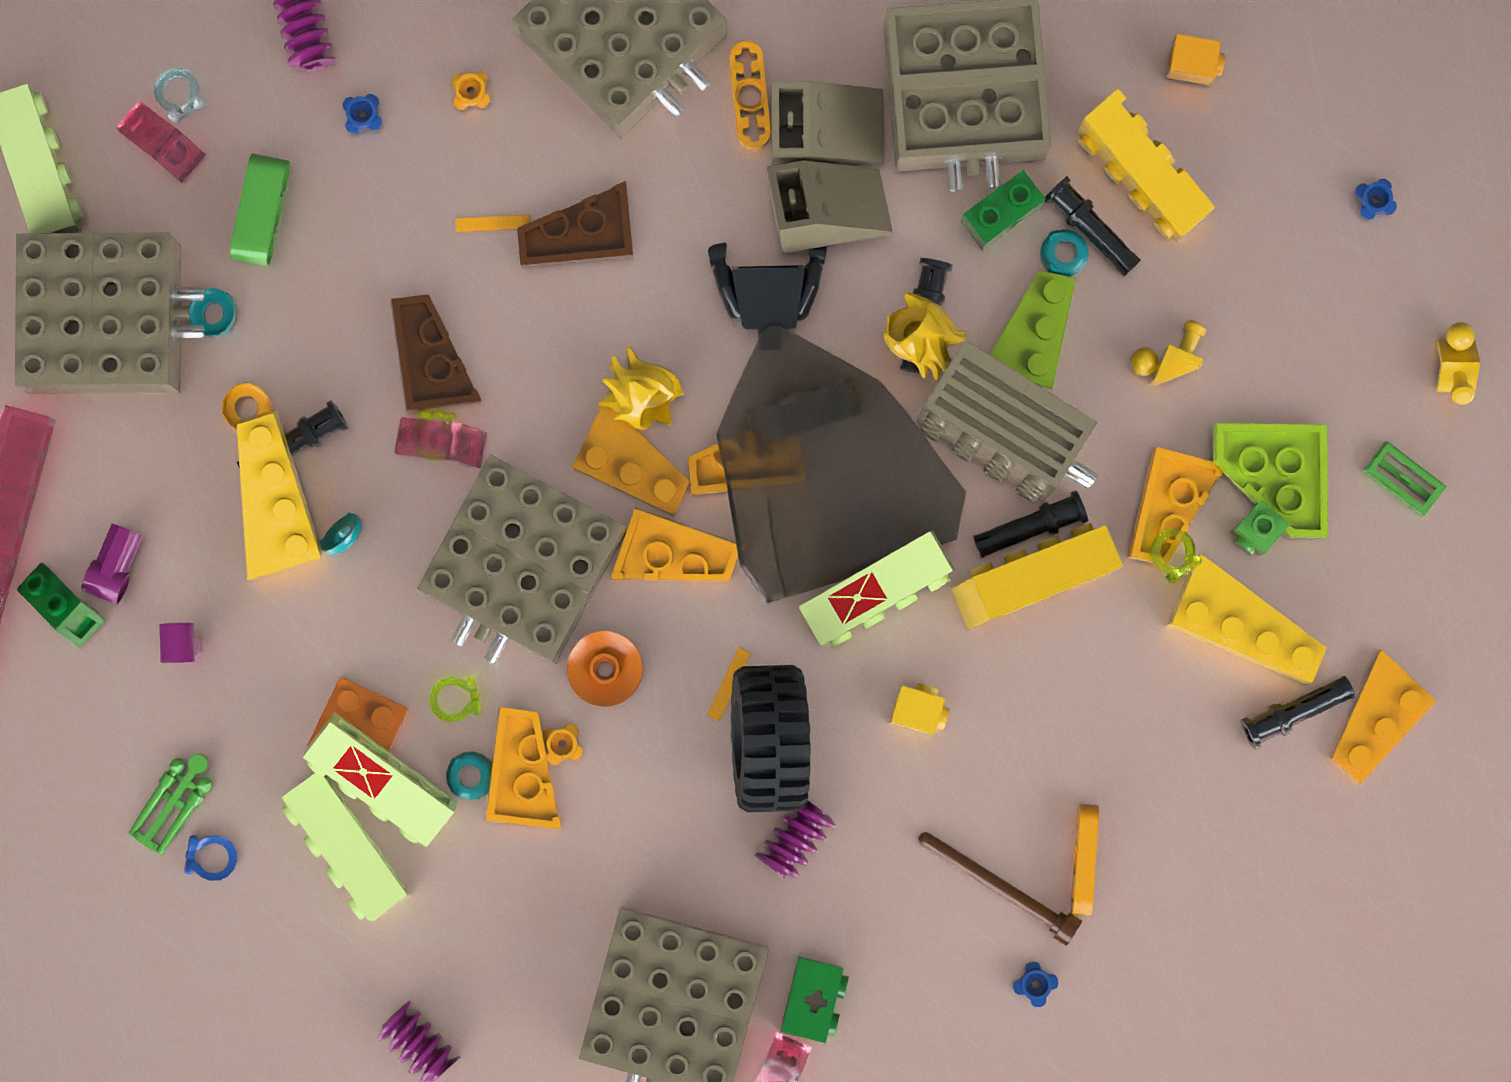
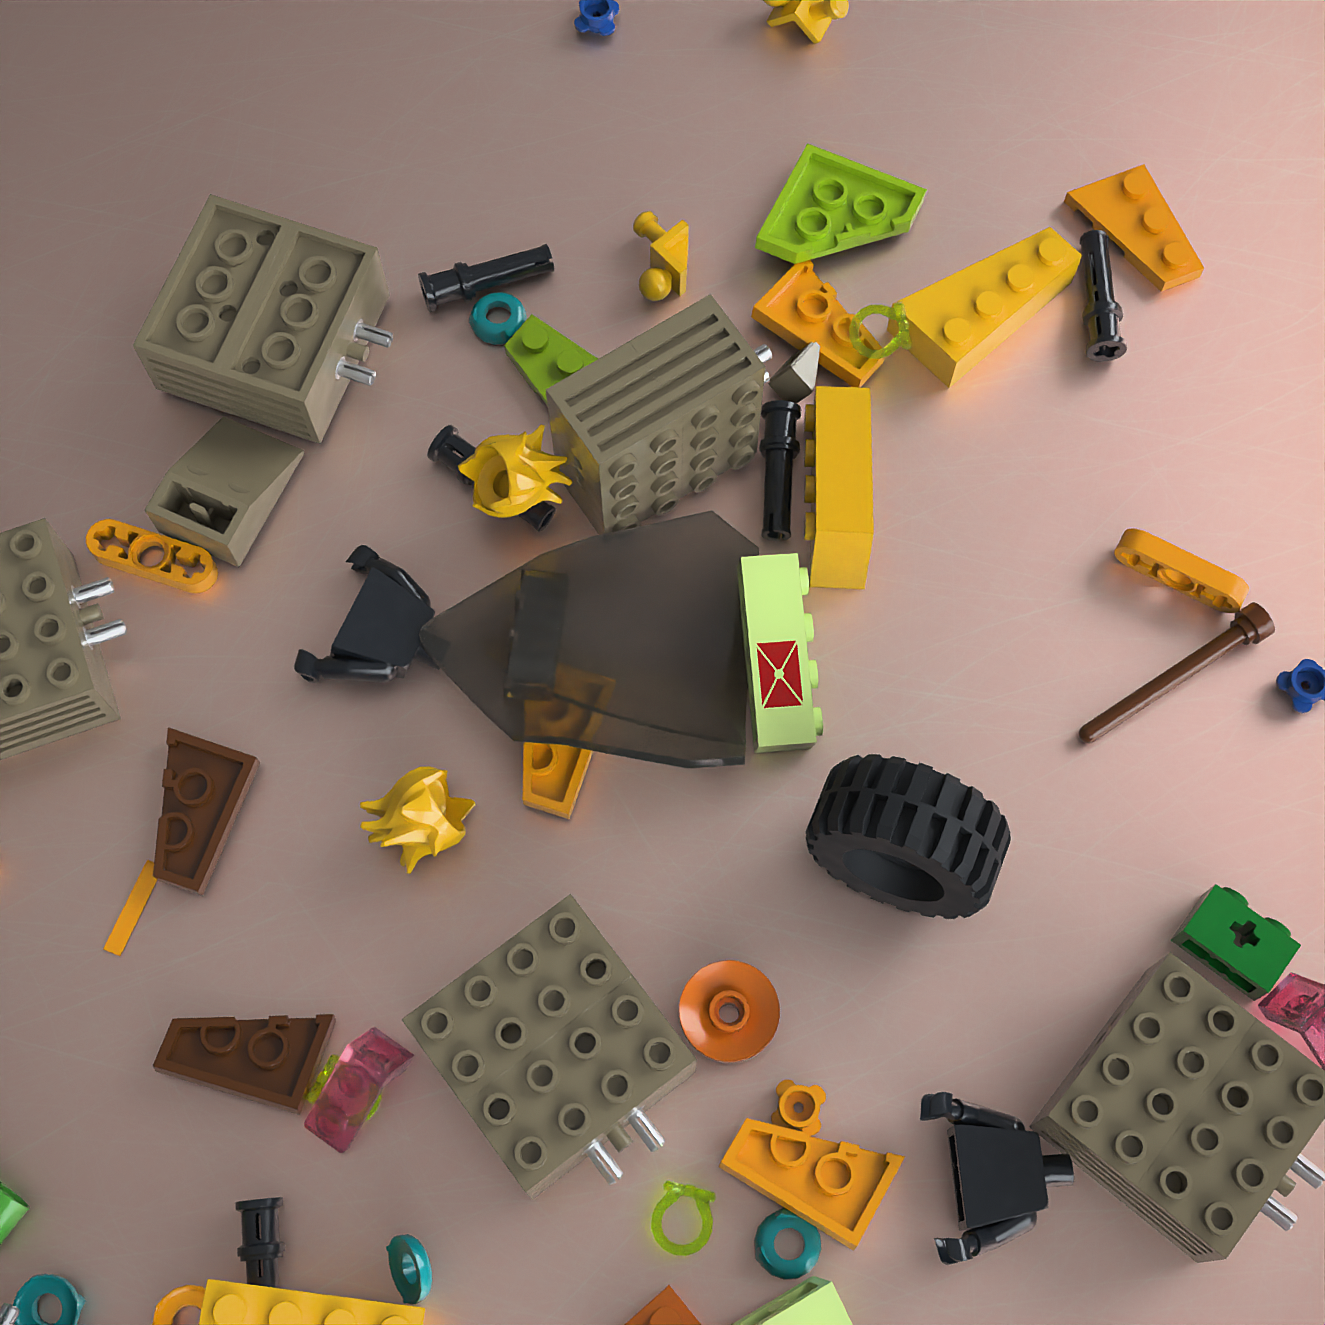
camera: 60 degrees left, 15 degrees down
light orange wing [572,406,690,517] -> none
light orange wing [610,507,742,581] -> none
light orange piece [707,647,751,722] -> none
magenta piece [754,801,836,878] -> none
dark tan slope [767,160,893,254] -> none
yellow brick [889,683,950,736] -> none
green brick [960,169,1046,251] -> none
yellow wedge [1077,89,1215,242] -> none
light orange brick [1166,34,1225,86] -> none
bright green bracket [1231,501,1288,556] -> none
bright green tile [1362,441,1447,517] -> none
none -> dark tan slope [768,341,820,404]
none -> black torso [920,1092,1074,1265]

